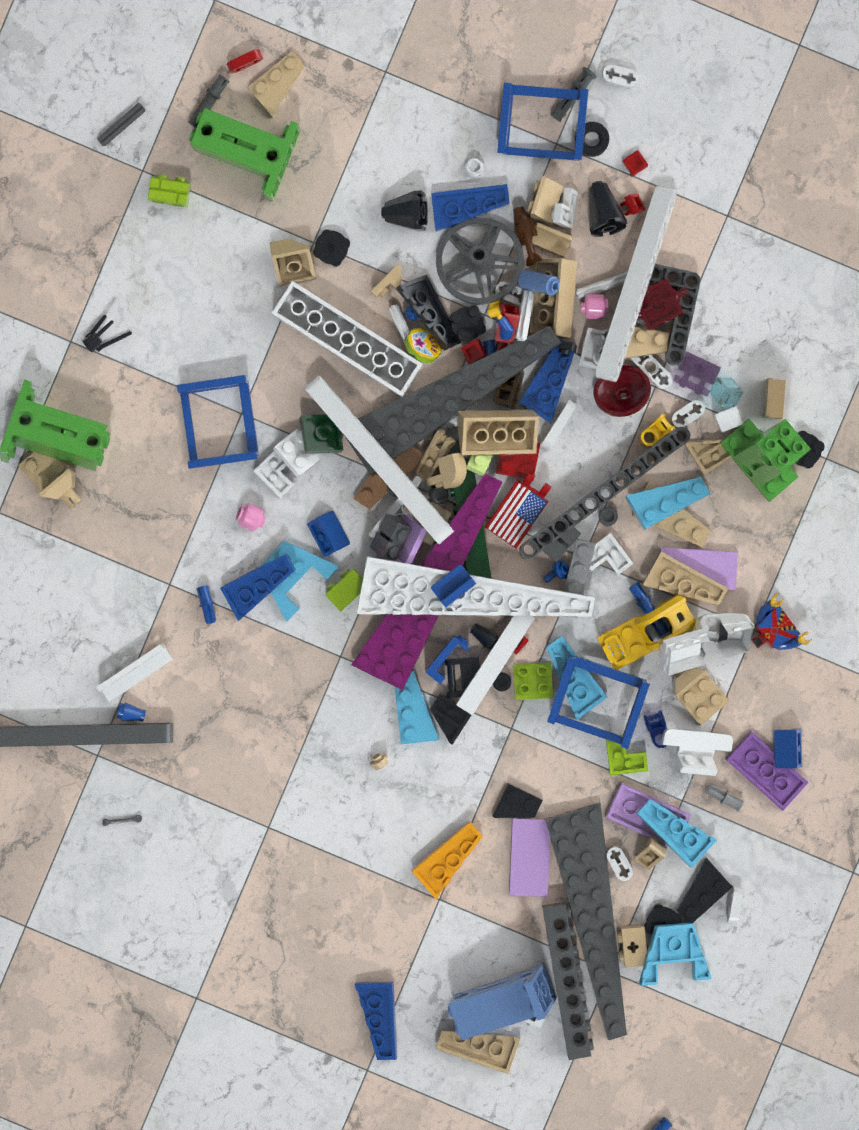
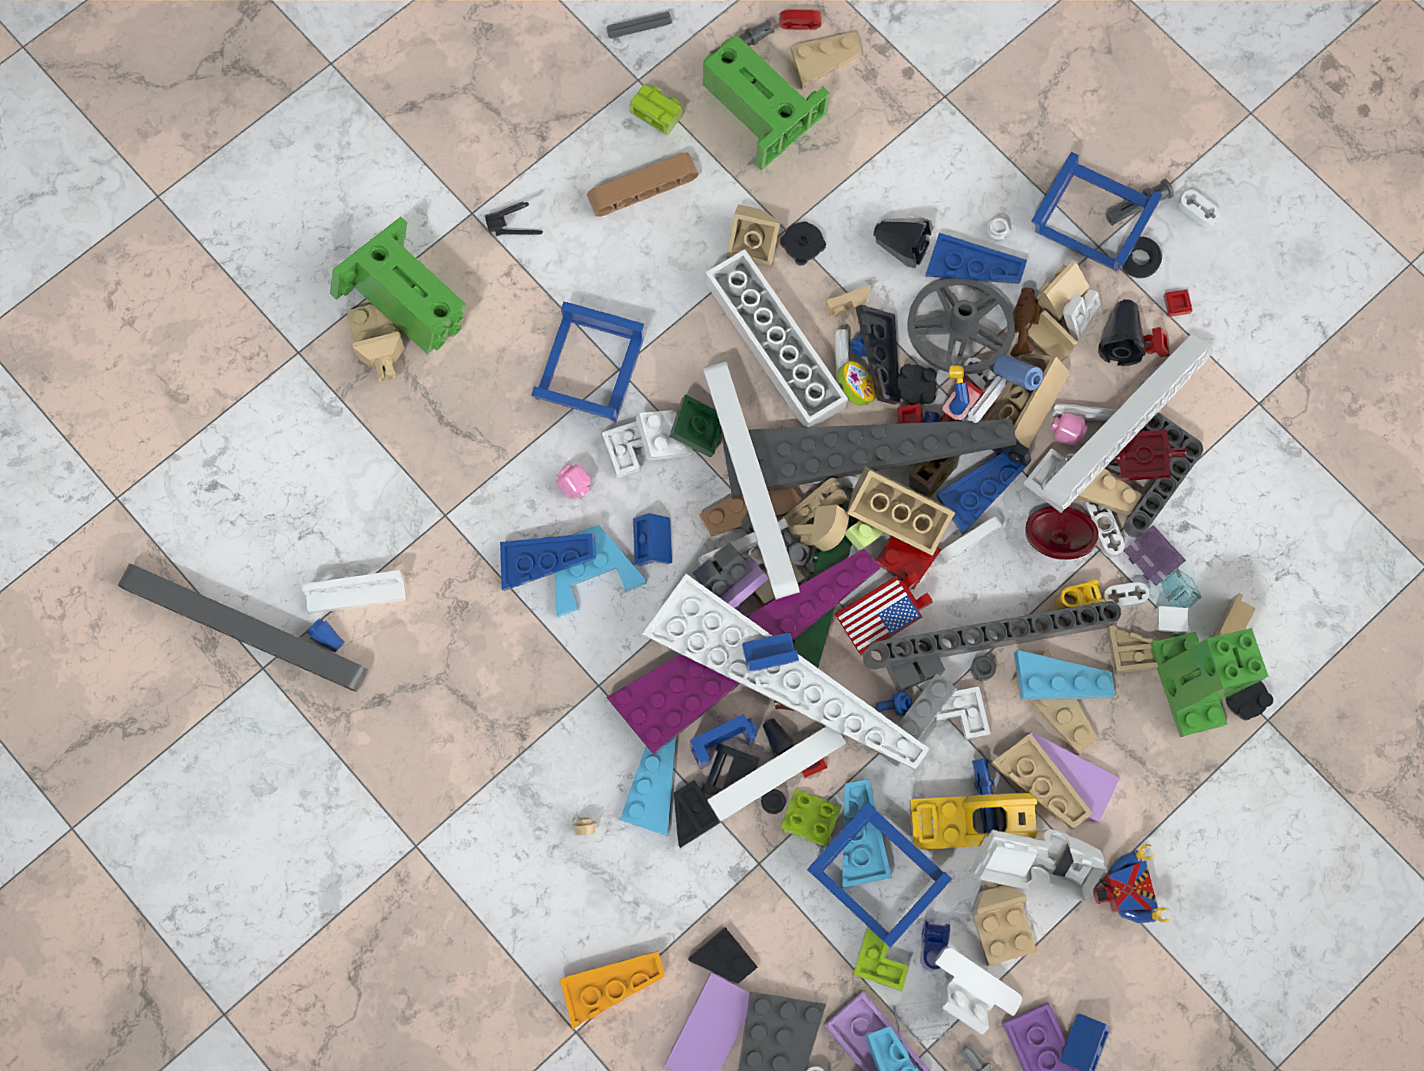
camera: 25 degrees right, 15 degrees down
dark grey hinge [102,815,142,826] -> none
blue axle [196,585,216,624] -> none
lime brick [325,569,363,612] -> none
none -> medium nougat beam [587,153,698,217]

